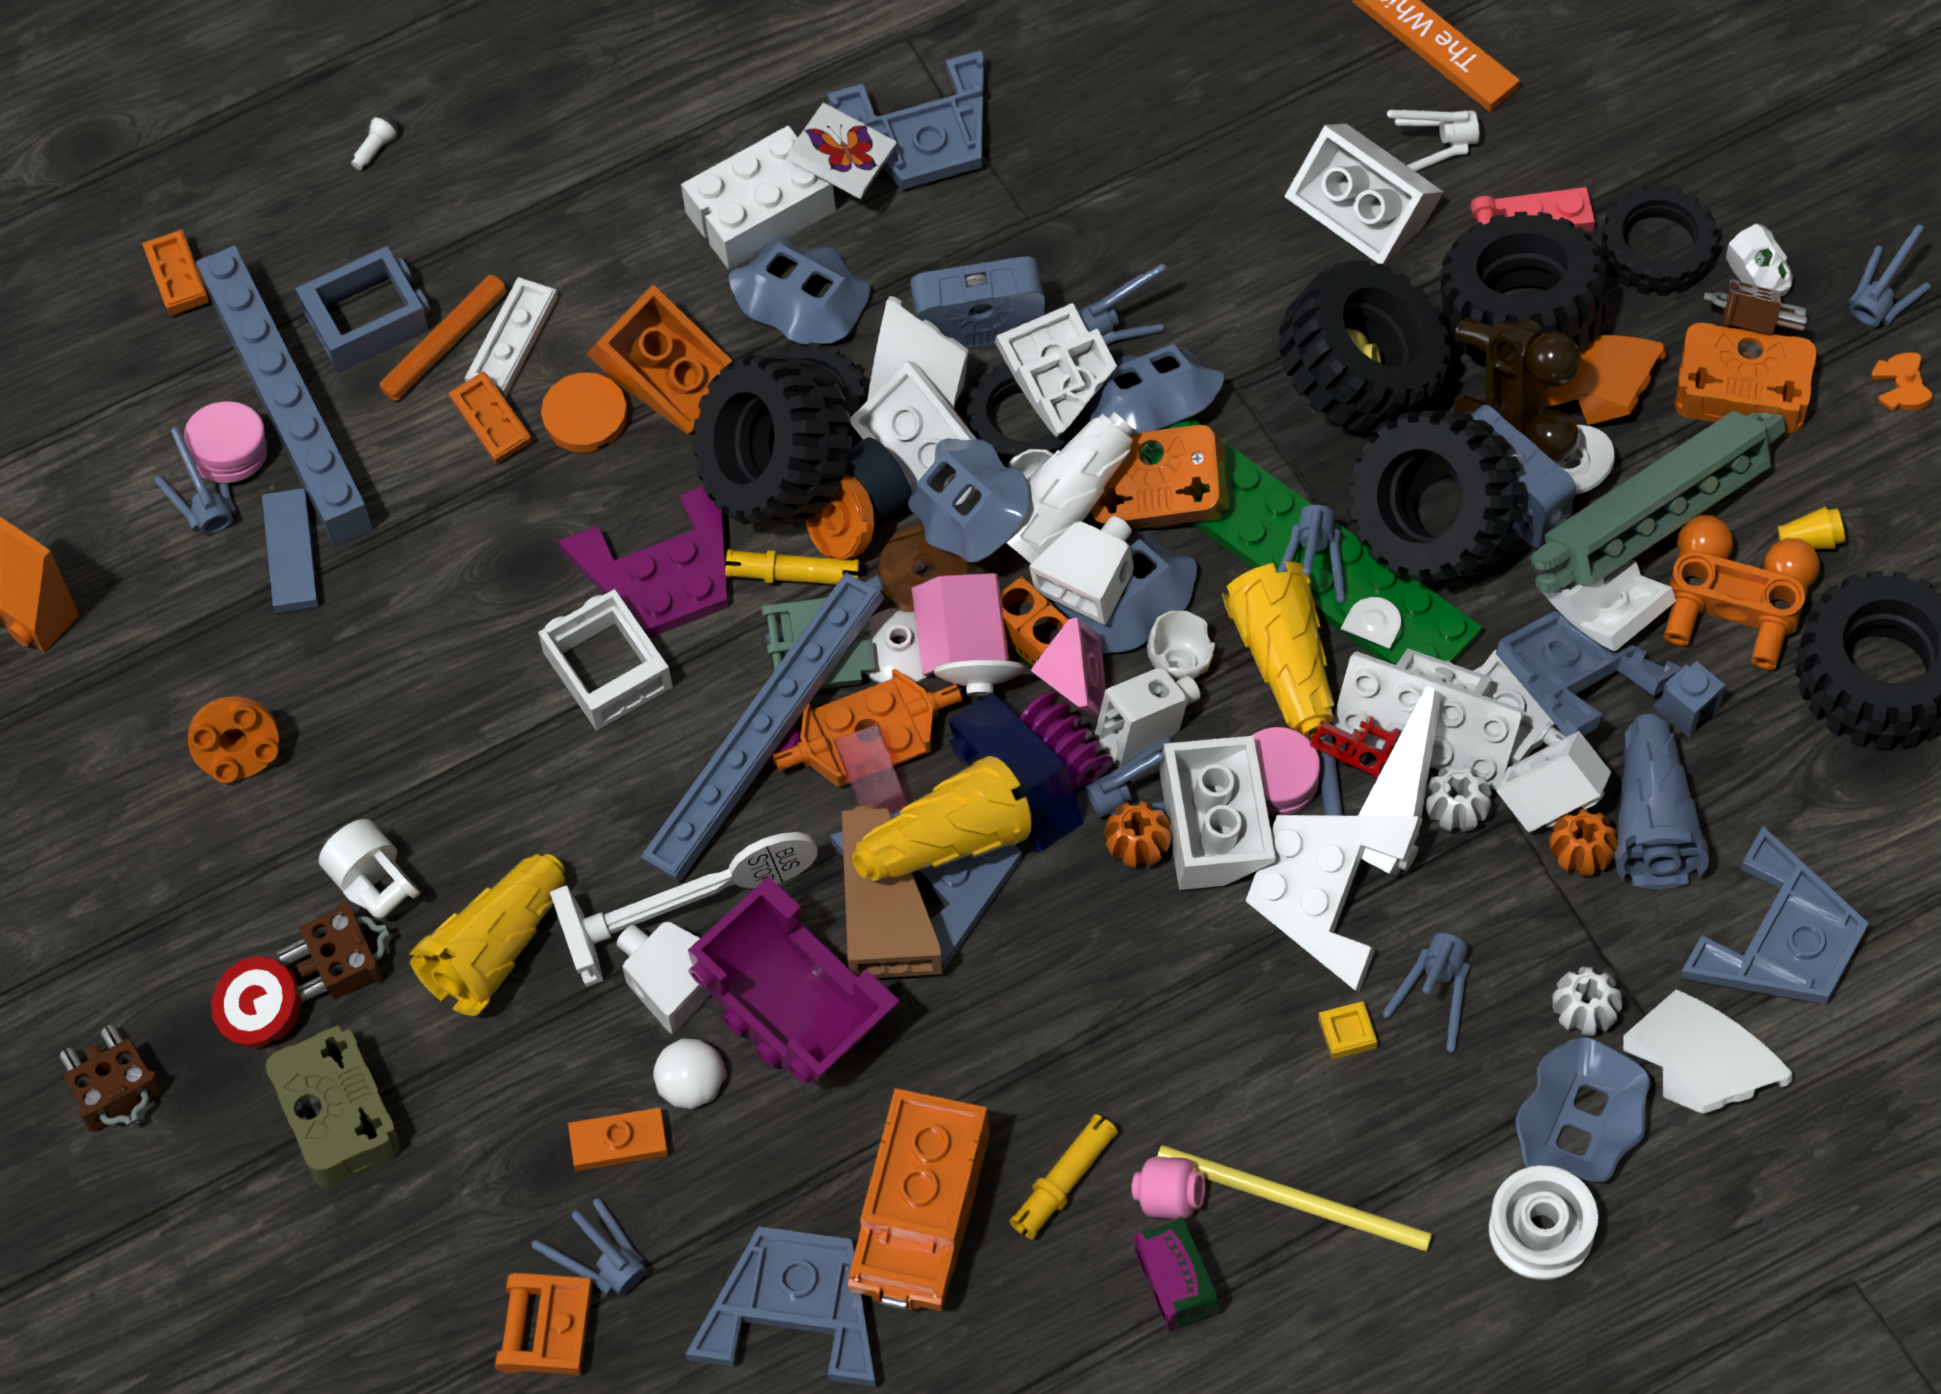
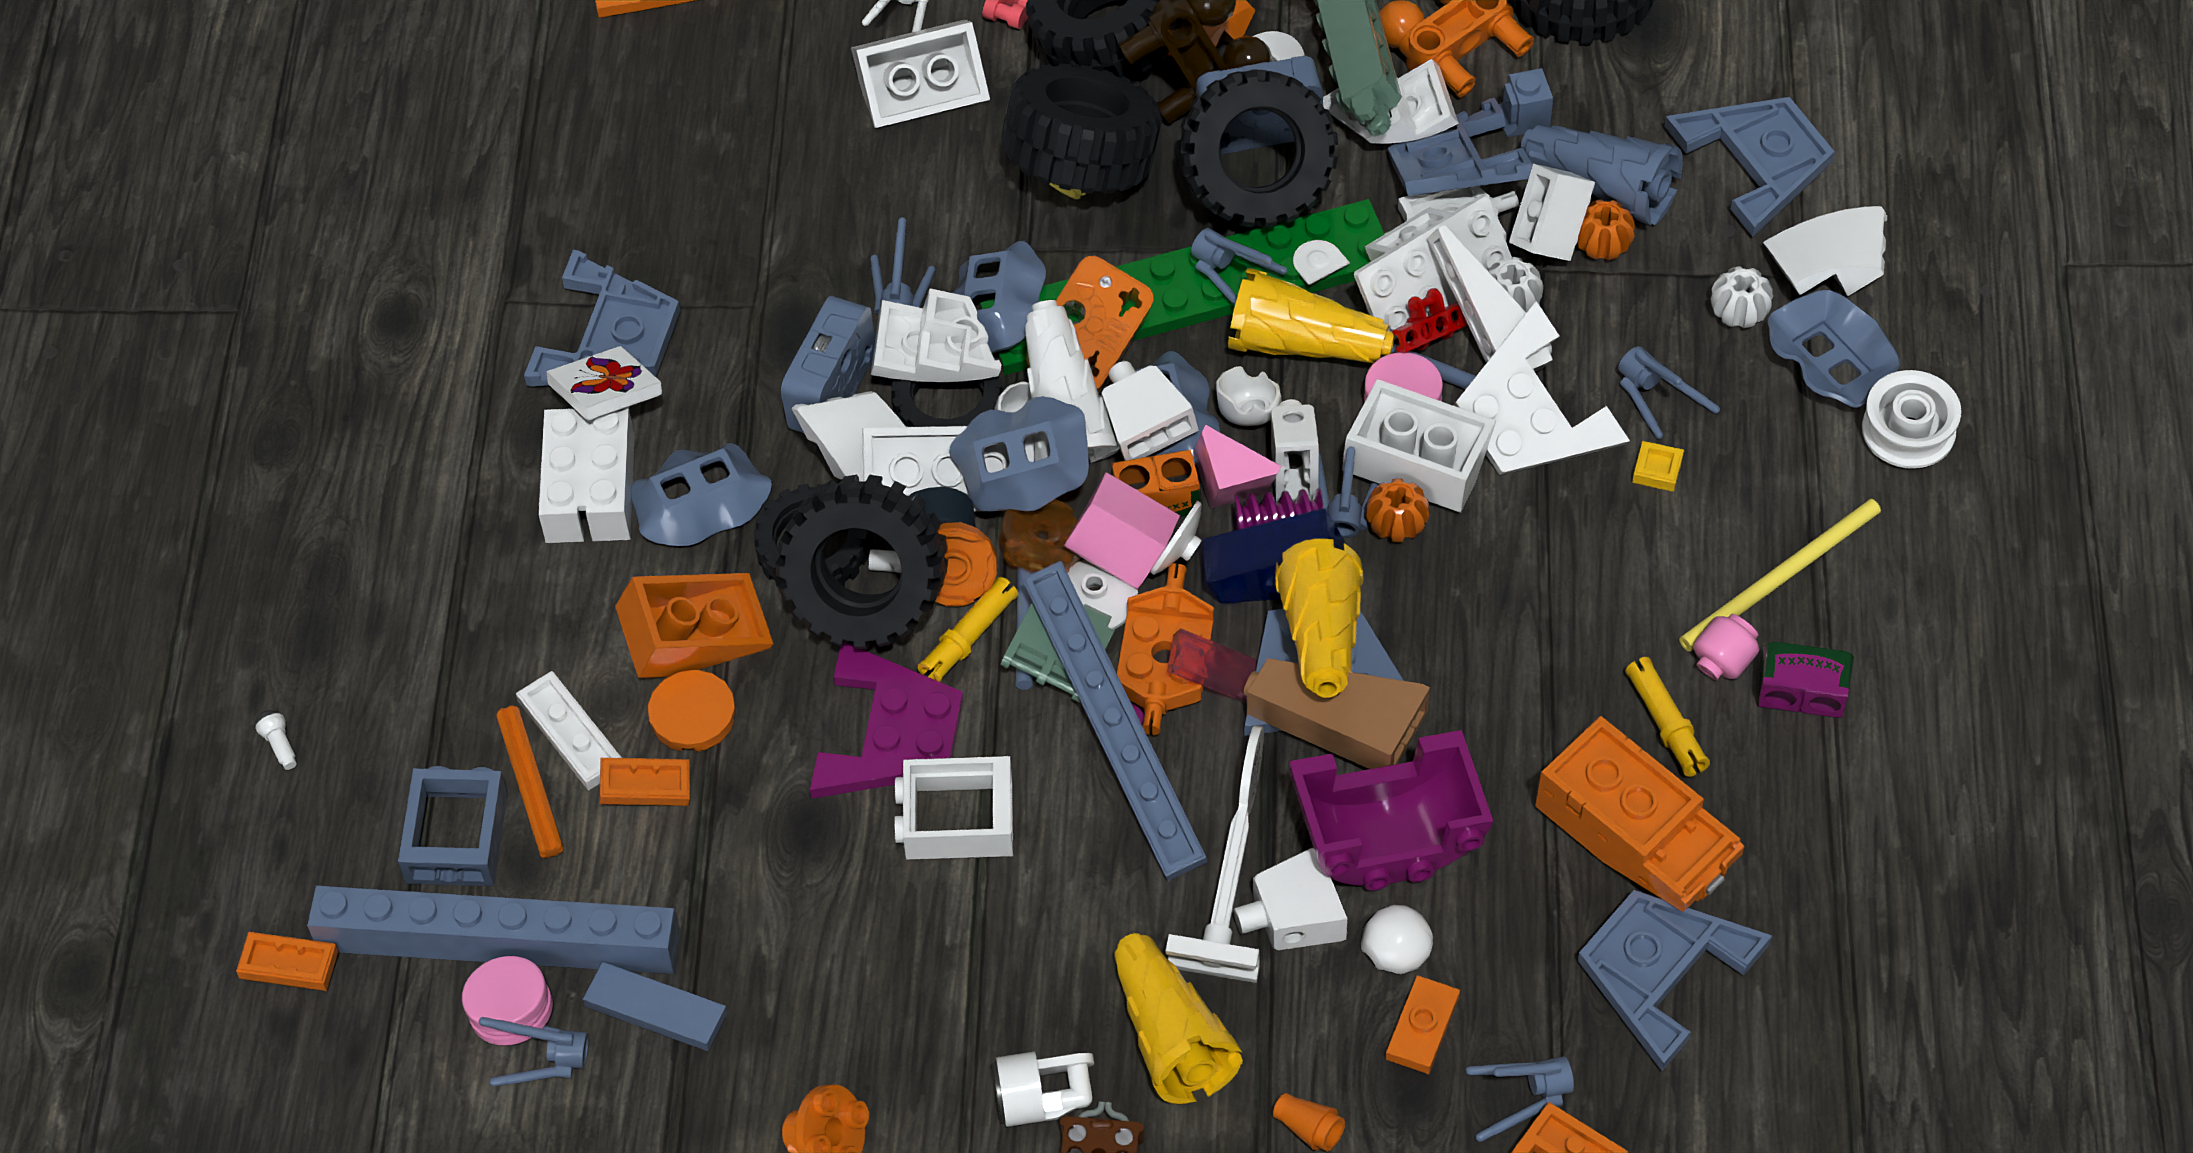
camera: 60 degrees left, 5 degrees down
none -> orange cone [1273,1093,1345,1152]

